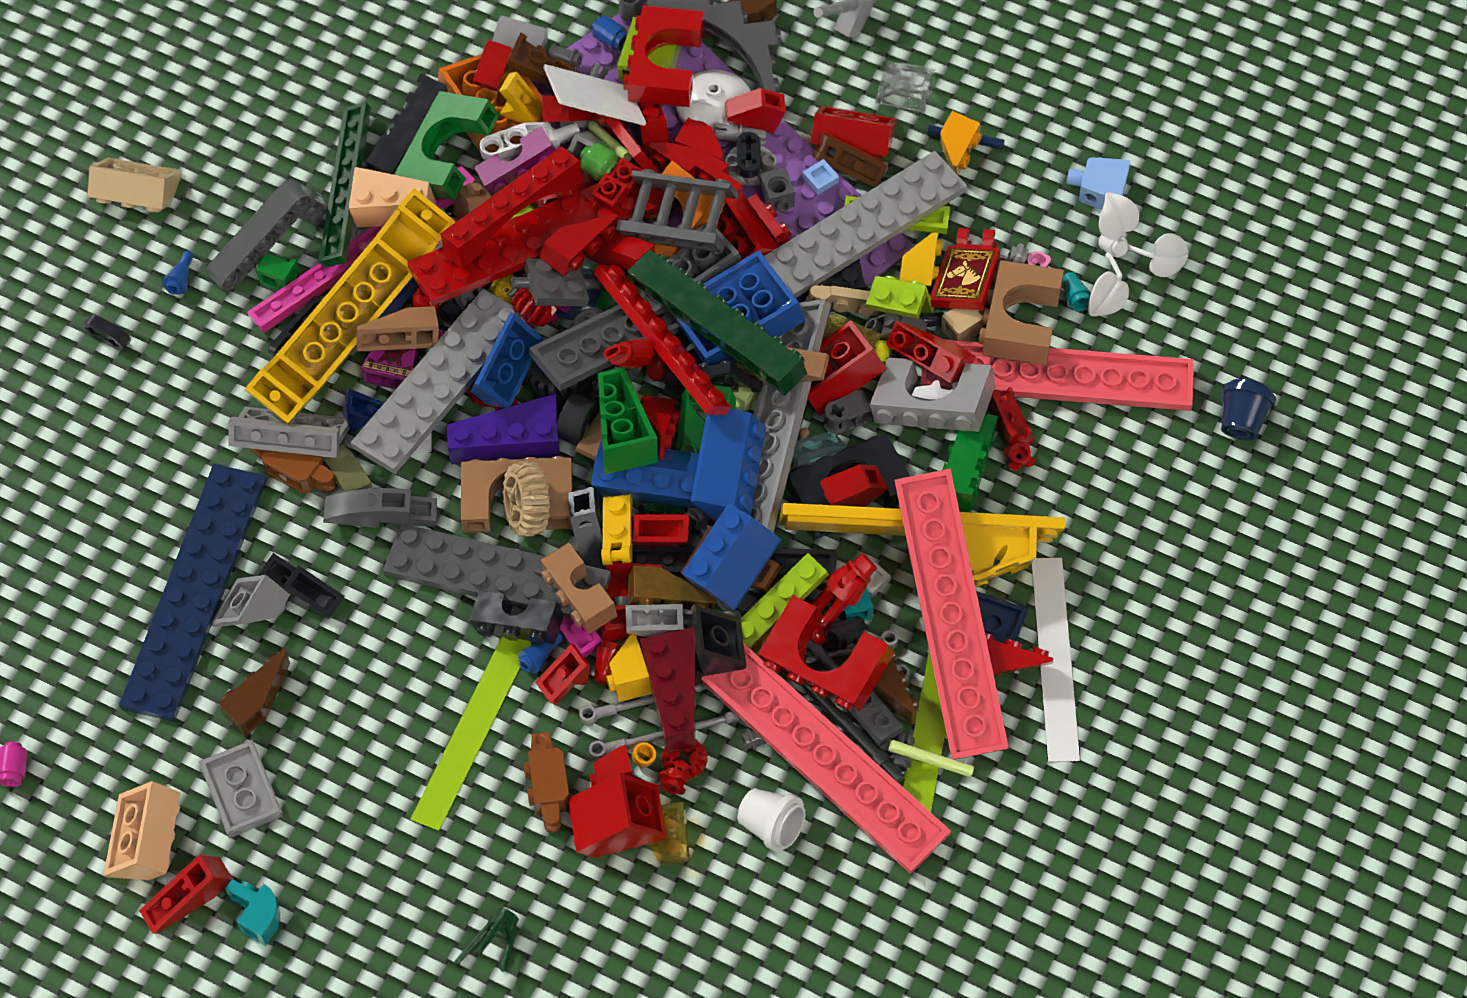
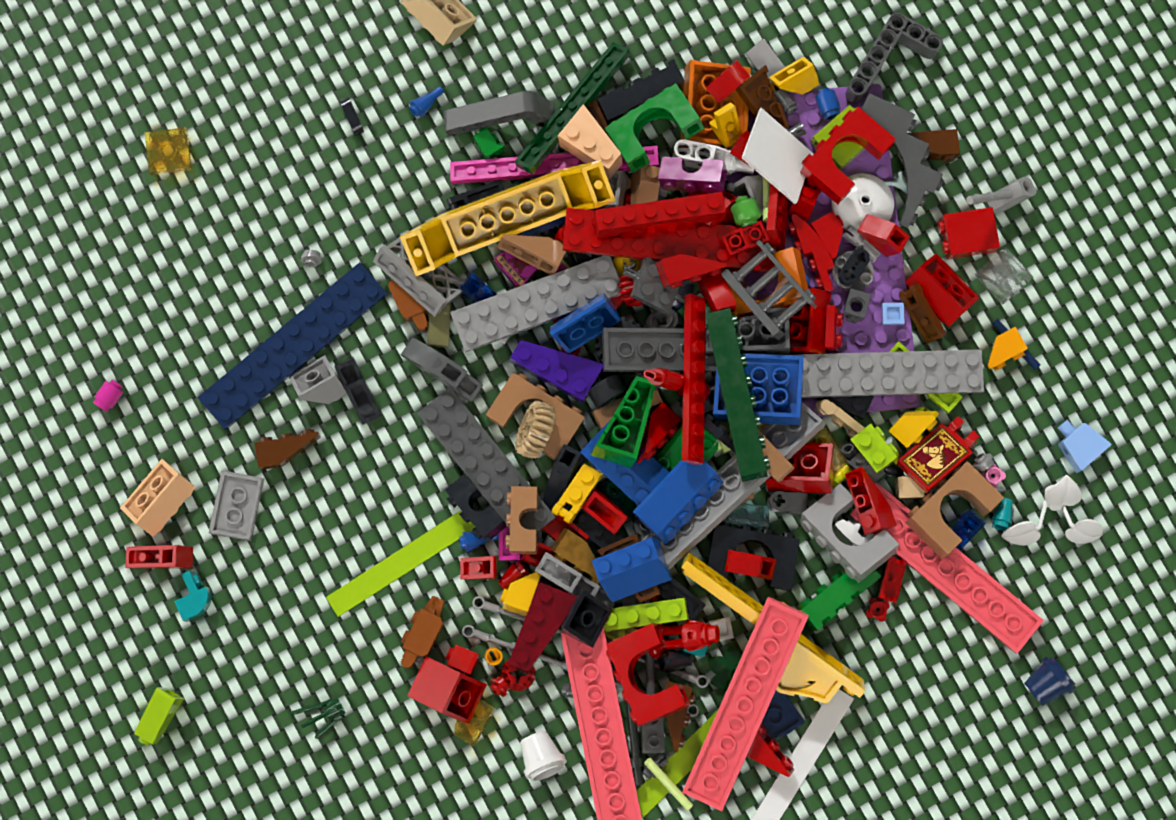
camera: 30 degrees right, 20 degrees up
none -> light grey plate [301,249,322,267]
none -> dark green plate [708,646,742,689]
none -> yellow slope [769,57,820,95]
none -> light aqua bar [885,172,907,194]
none -> red brick [937,207,1000,260]
none -> clear blue slope [951,509,986,551]

